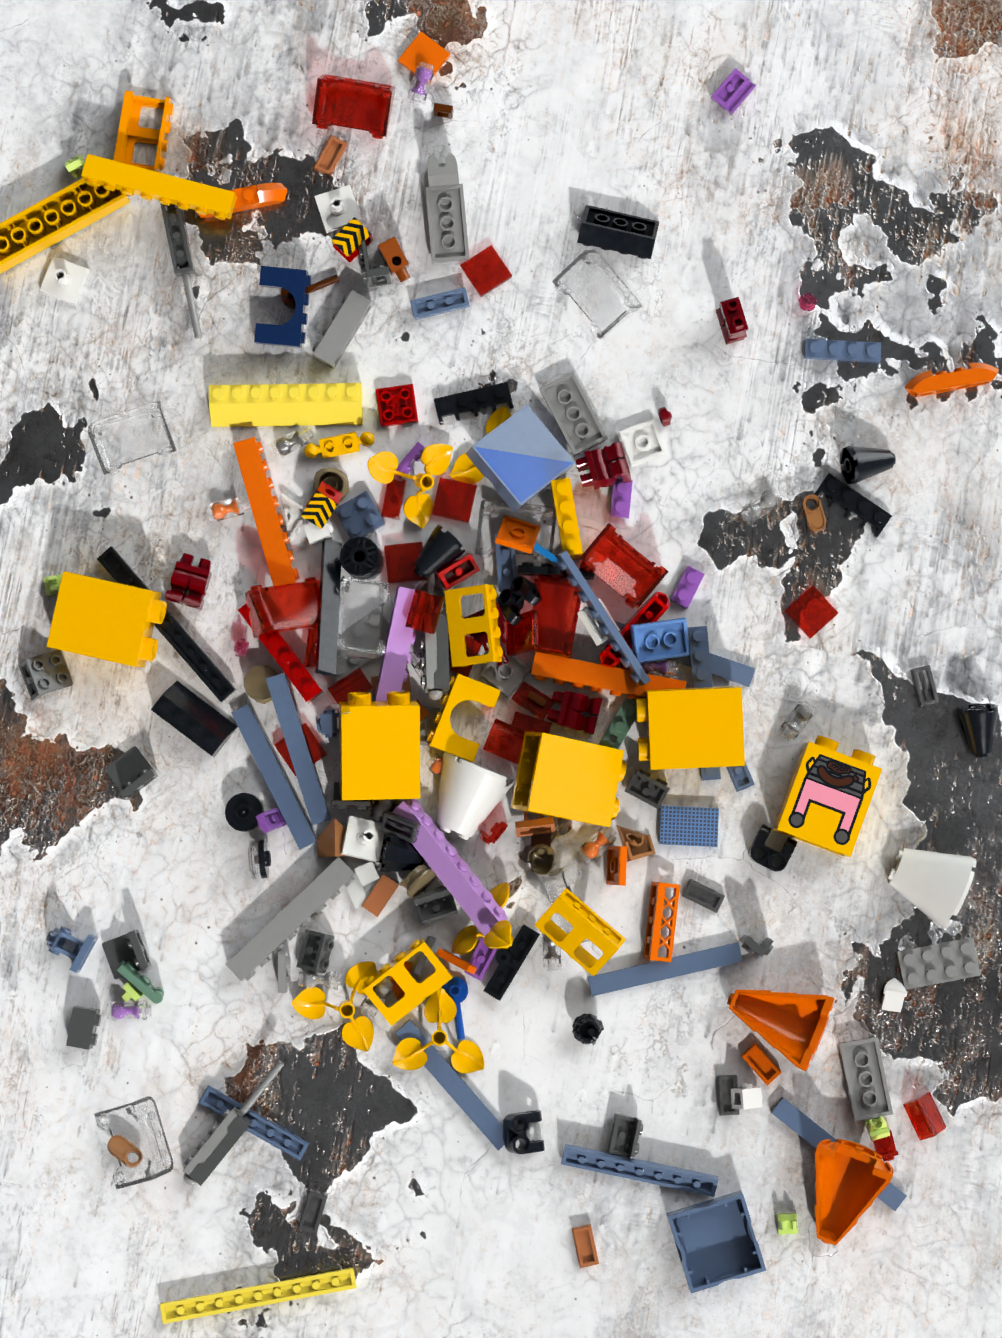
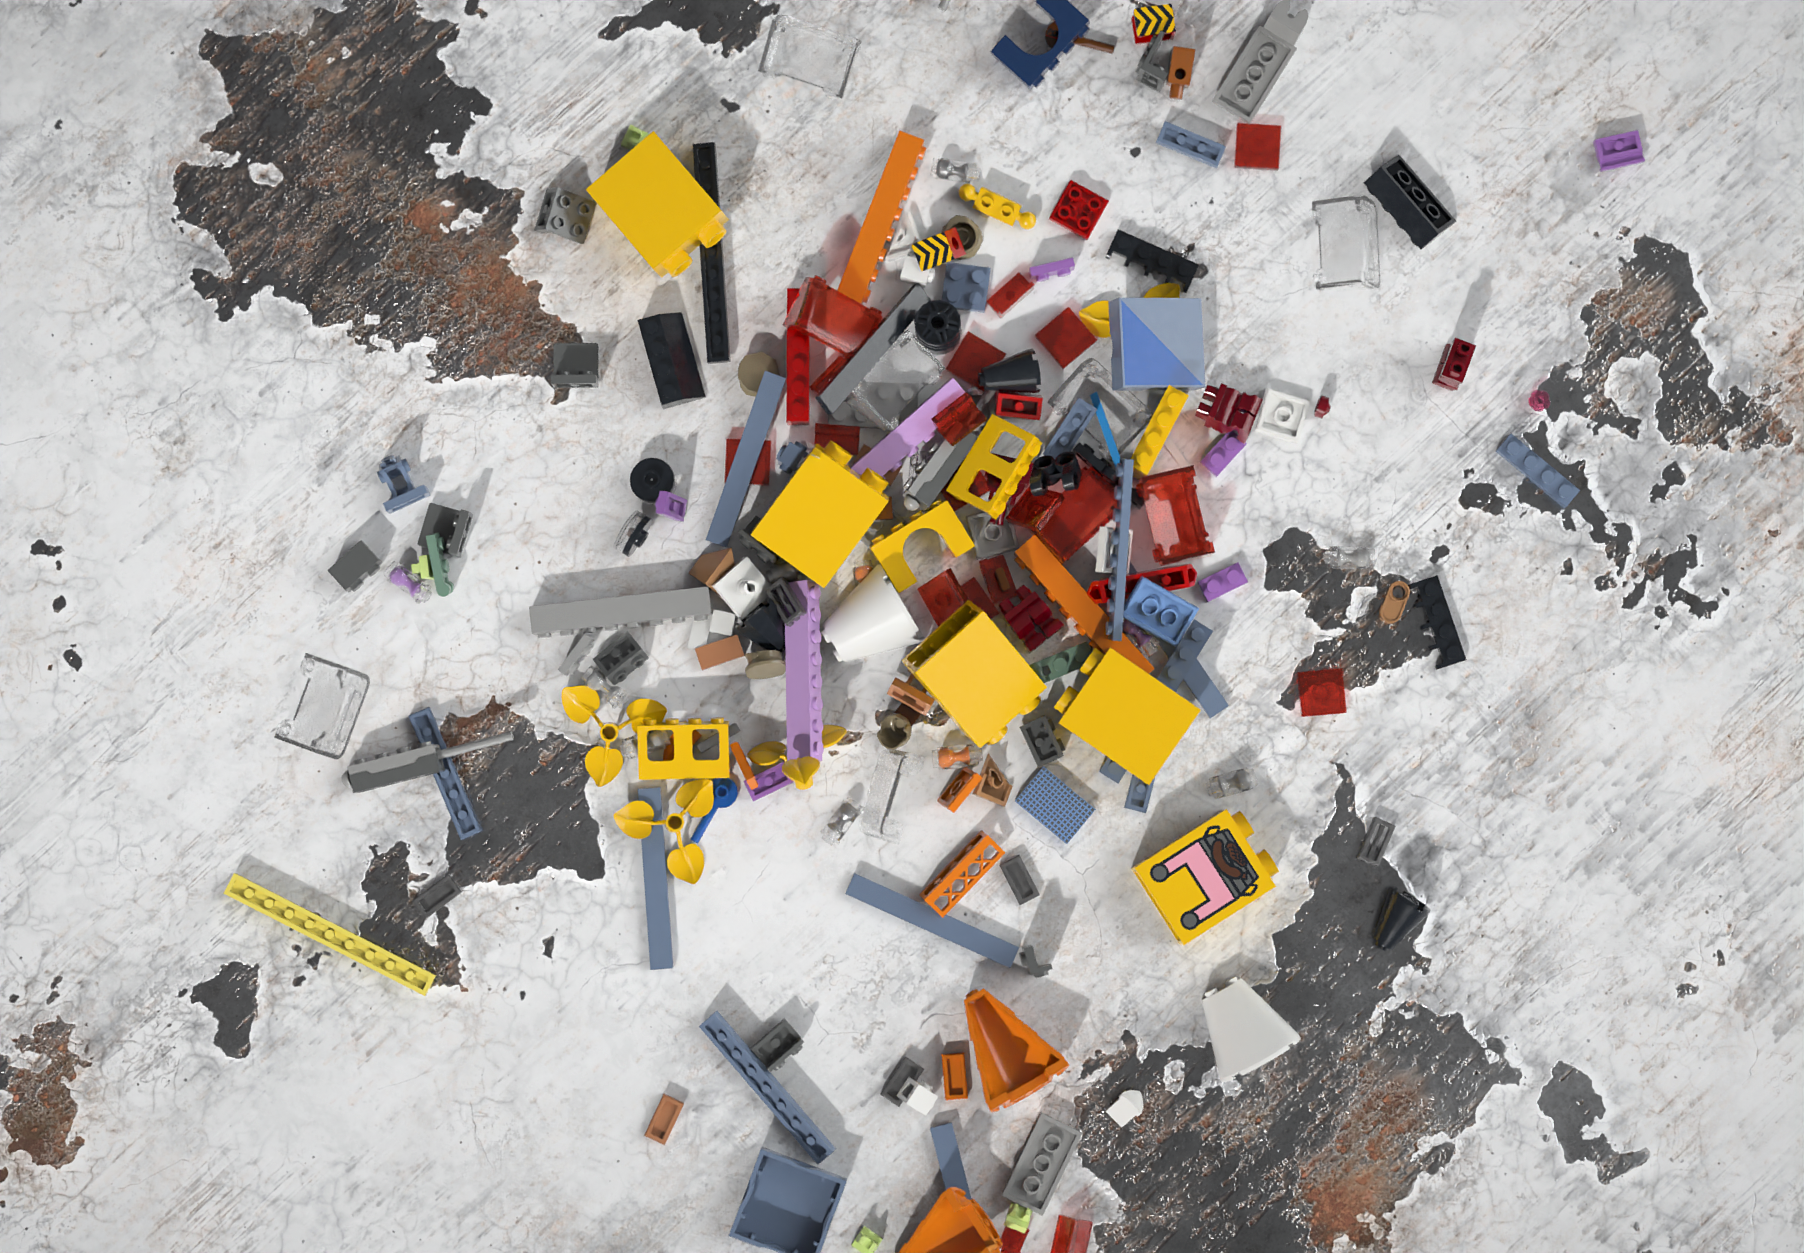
camera: 30 degrees right, 0 degrees up
medium nougat piece [107,1135,143,1168] -> none
dark red hips [164,553,212,610] -> none
clear piece [206,495,250,522] -> none
light yellow slope [209,383,363,427] -> none
sand blue tile [231,704,317,850] -> none
clear pink plate [234,638,249,657] -> none
light grey brick [312,290,373,369] -> none
yellow plant [368,444,453,528] -> none
dark grey bracket [413,886,458,925] -> none
clear red bracket [479,821,508,845] -> none
black hinge [483,924,540,1001] -> none
orange tile [495,515,541,554] -> none
black piece [503,1110,545,1154] -> none
yellow window [534,888,626,976] -> none
light grey plate [539,372,608,456] -> none
black piece [572,1014,604,1045] -> none
black piece [748,824,797,872] -> none
black cone [840,446,896,484] -> none
light grey plate [896,937,981,990] -> none
orange brick [904,363,999,398] -> none

